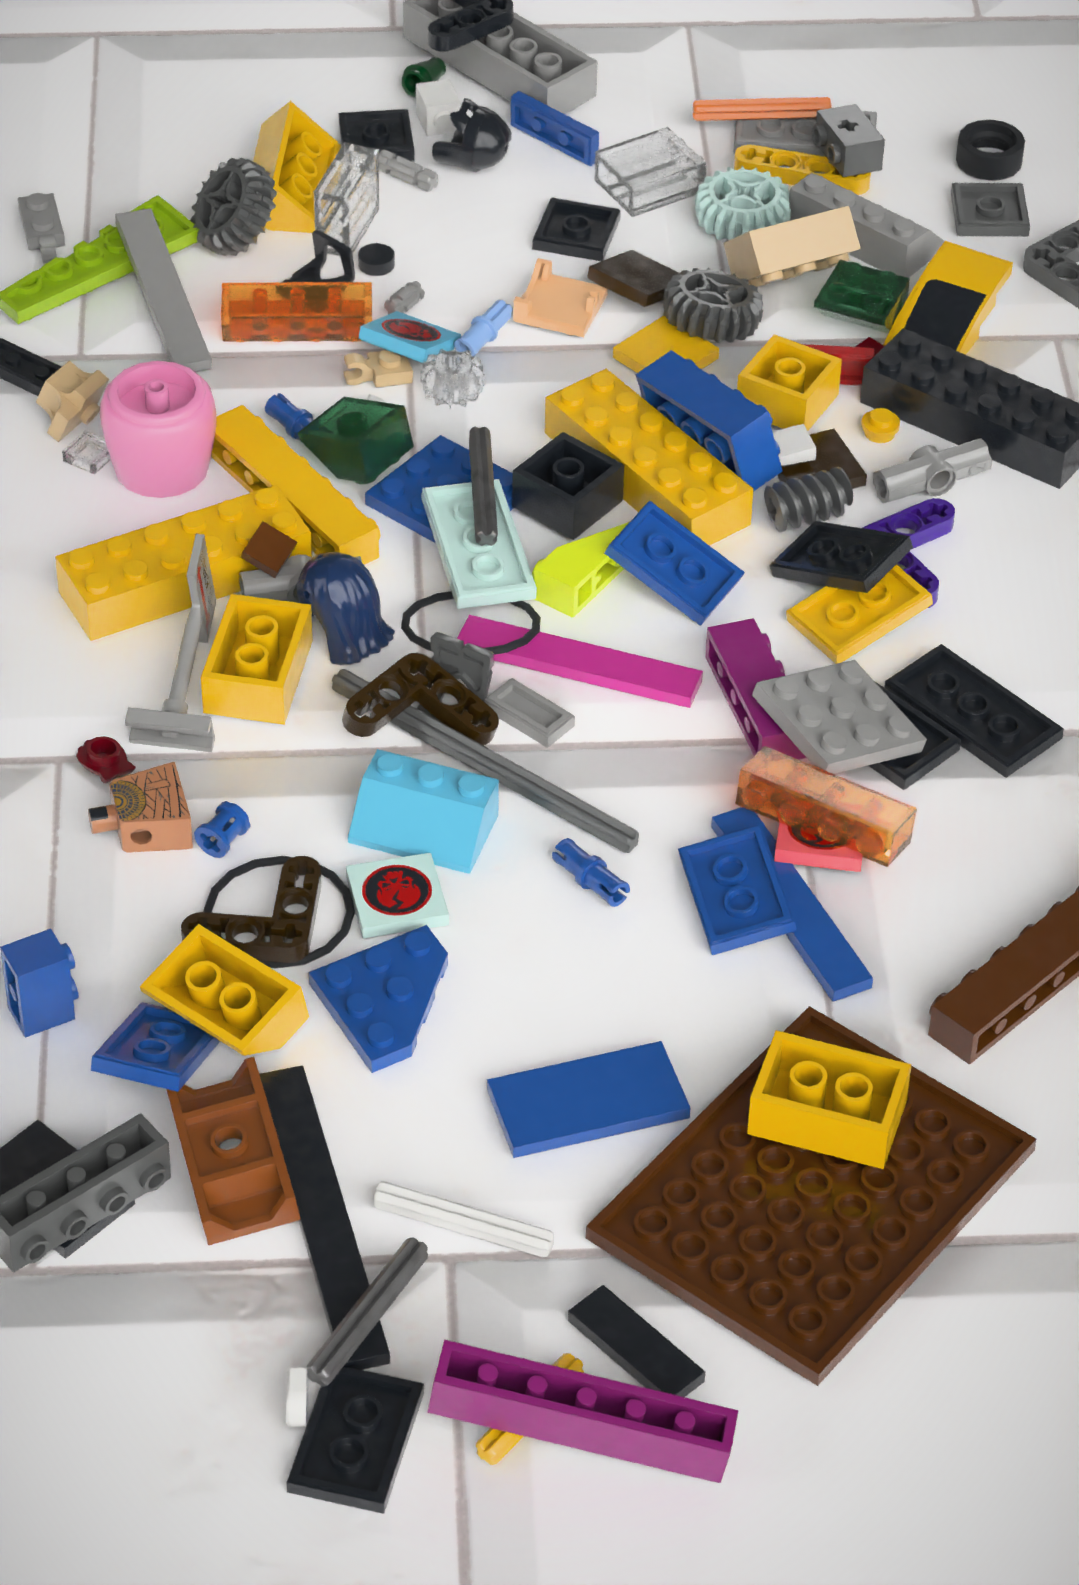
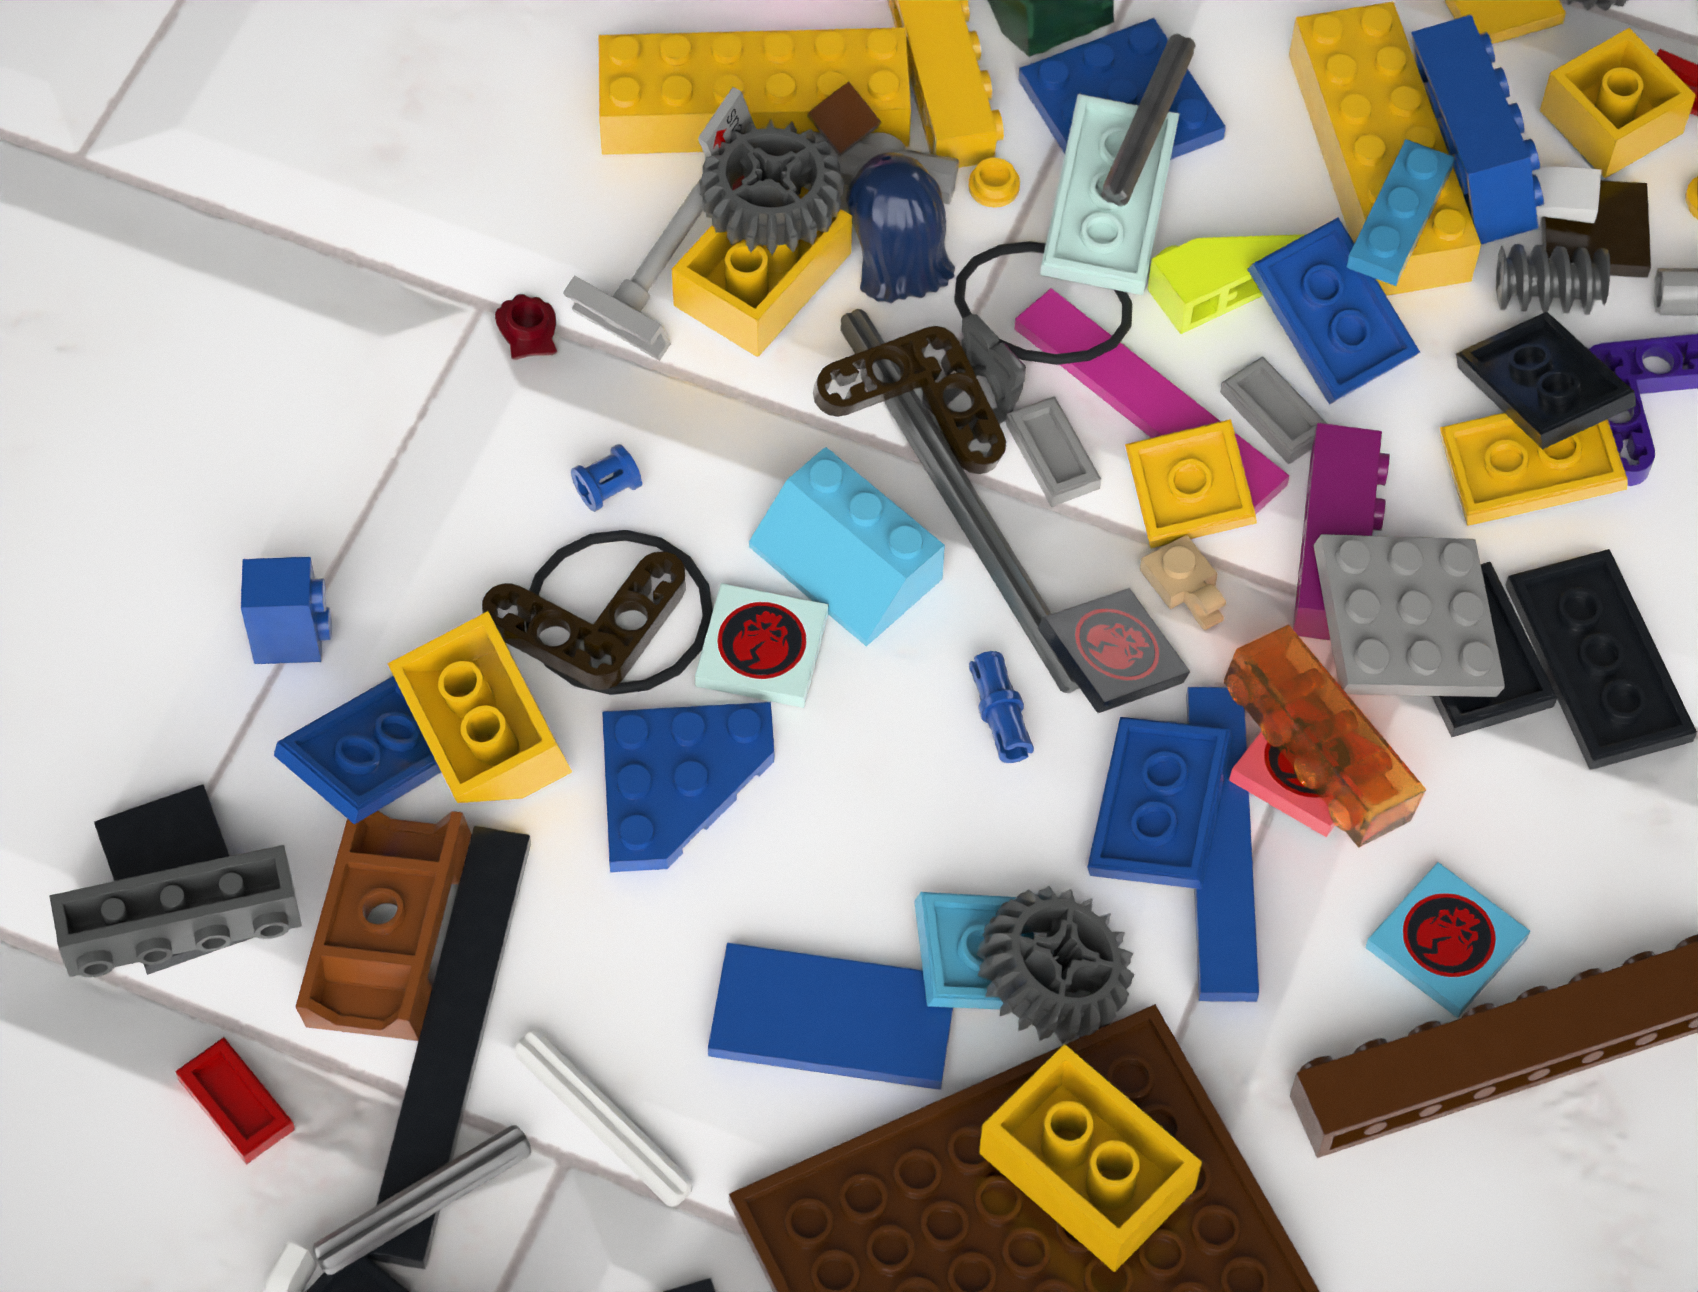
camera: 25 degrees right, 15 degrees up
nougat torso [88,762,193,853] -> none
black brick [512,432,624,540] -> none
none -> red tile [175,1037,295,1165]
none -> dark grey gear [699,119,843,255]
none -> medium azure tile [914,892,1034,1010]
none -> yellow plate [968,158,1020,208]
none -> dark grey gear [977,886,1135,1044]
none -> tile [1037,588,1190,714]
none -> yellow tile [1125,419,1257,549]
none -> tan plate [1140,535,1226,630]
none -> light grey tile [1220,356,1328,465]
none -> dark azure plate [1346,139,1455,286]
none -> tile [1365,862,1530,1018]

